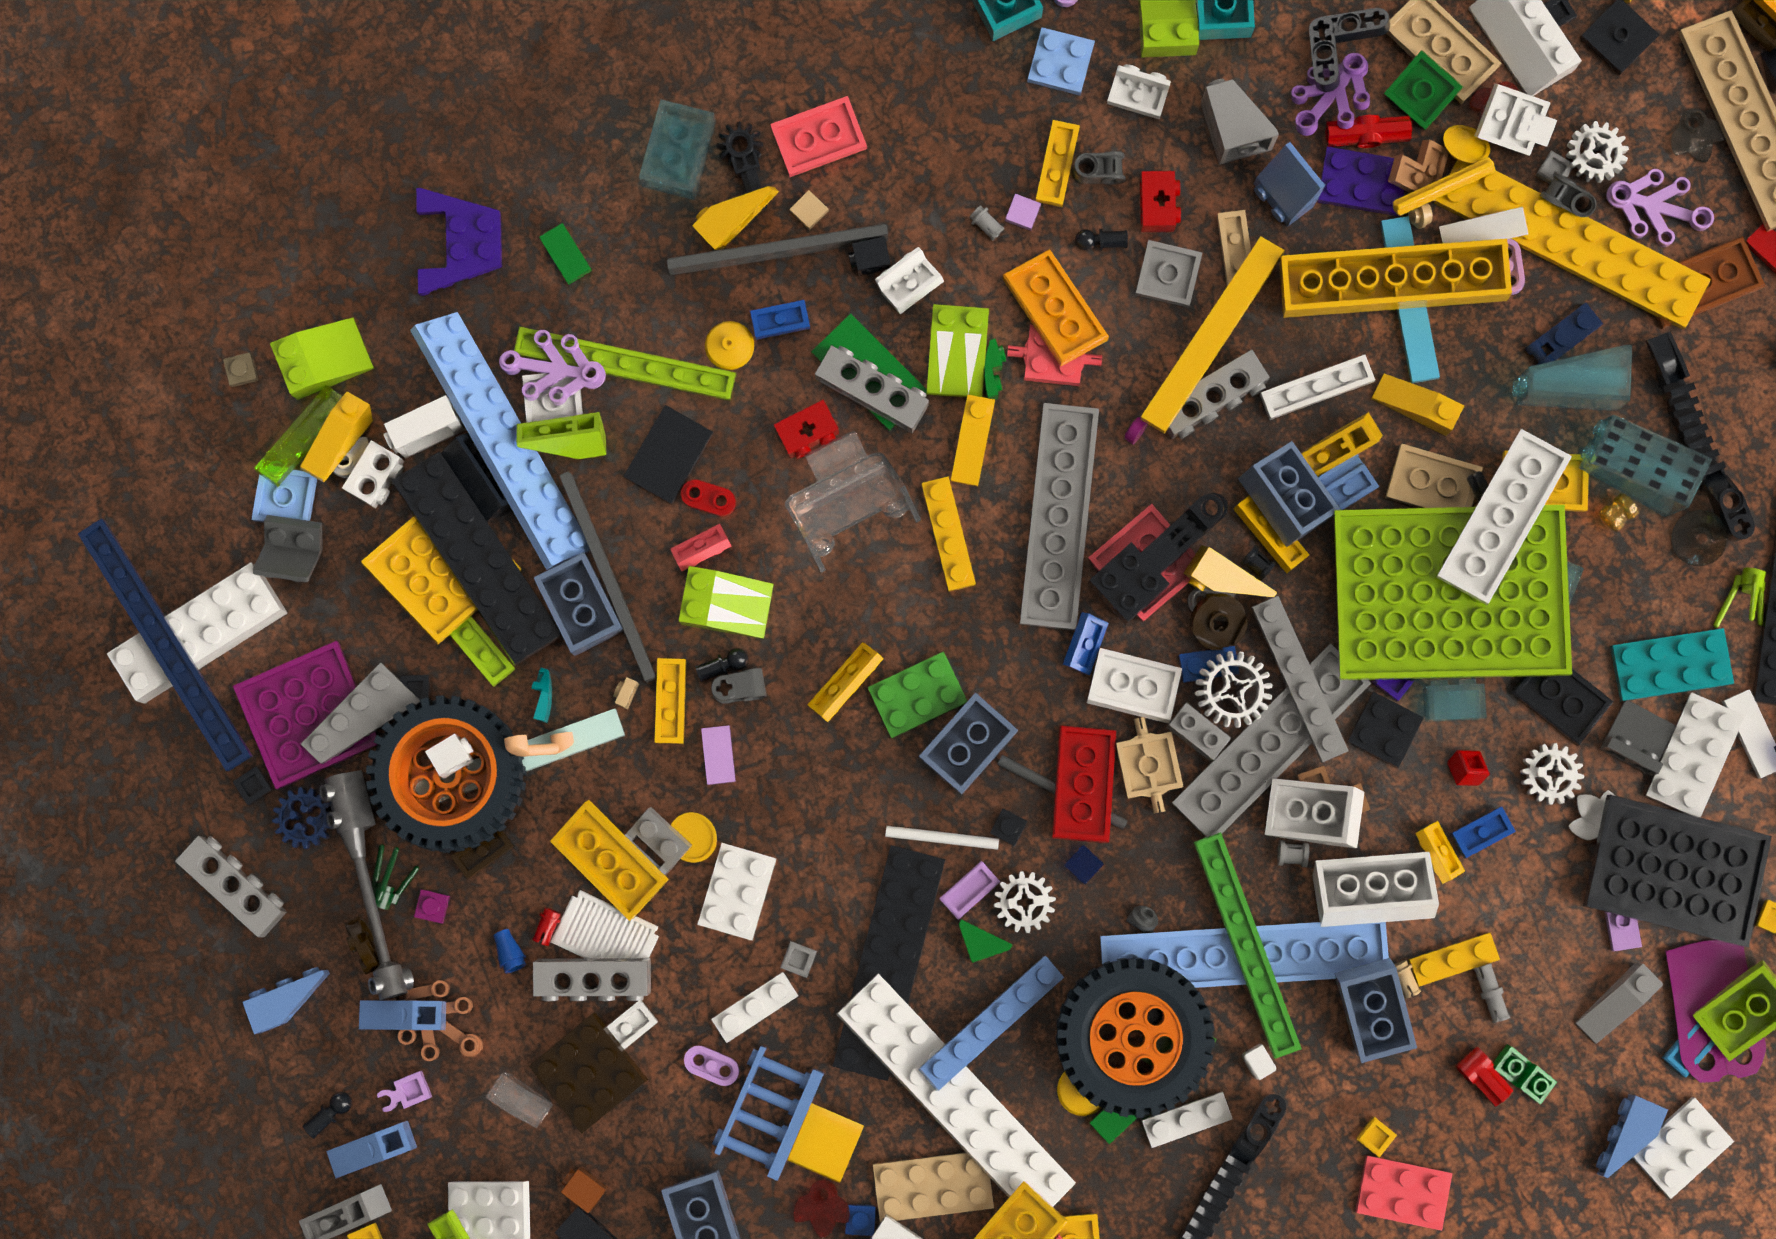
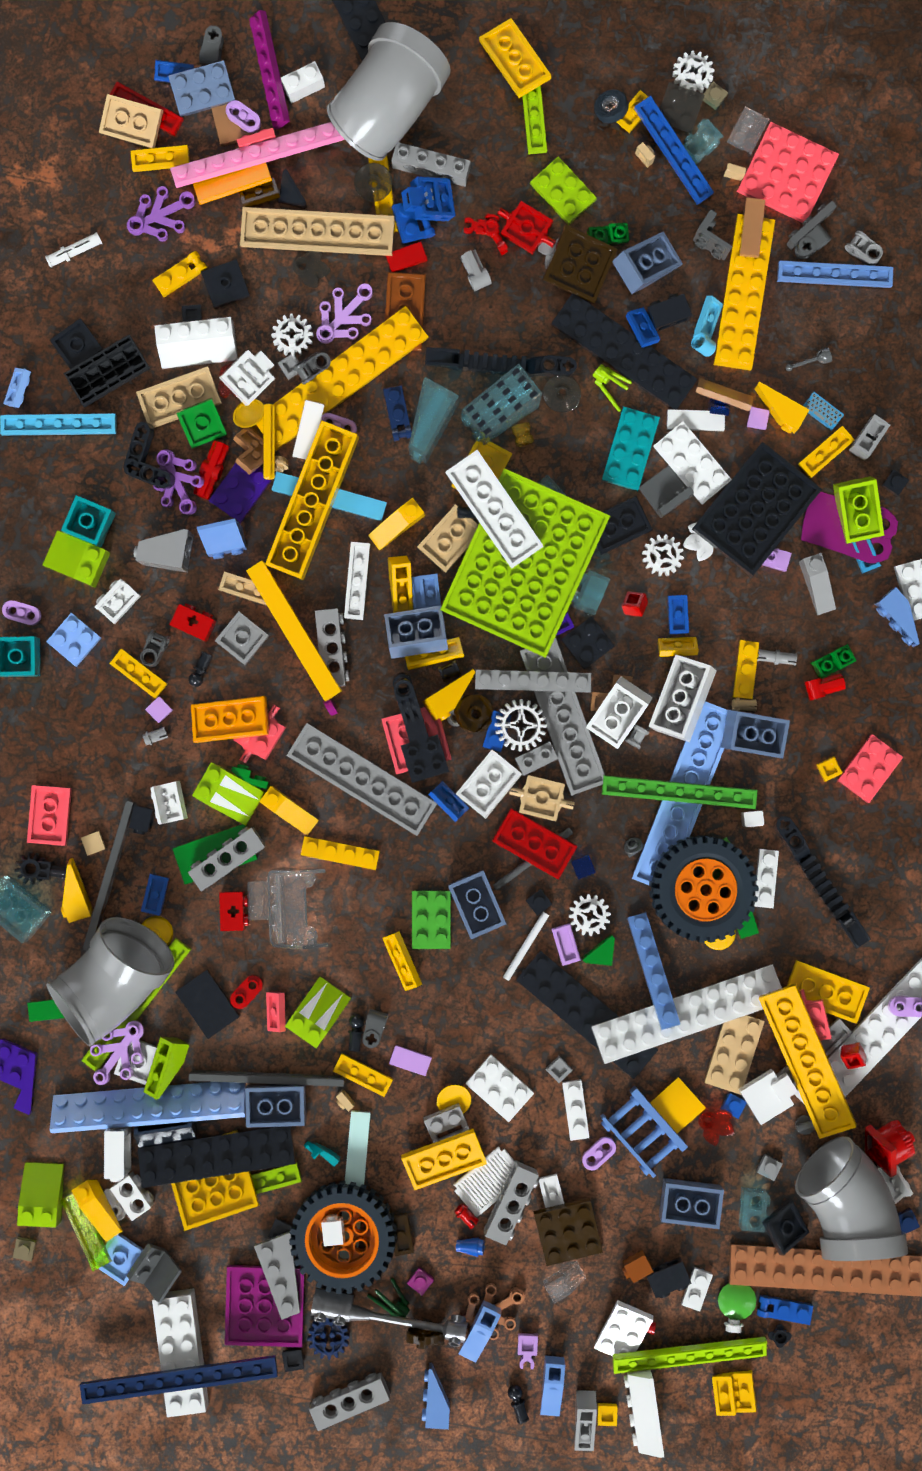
camera: 70 degrees left, 5 degrees up
light nougat bar [504,732,574,757] -> none
none -> light grey cylinder [46,917,174,1047]

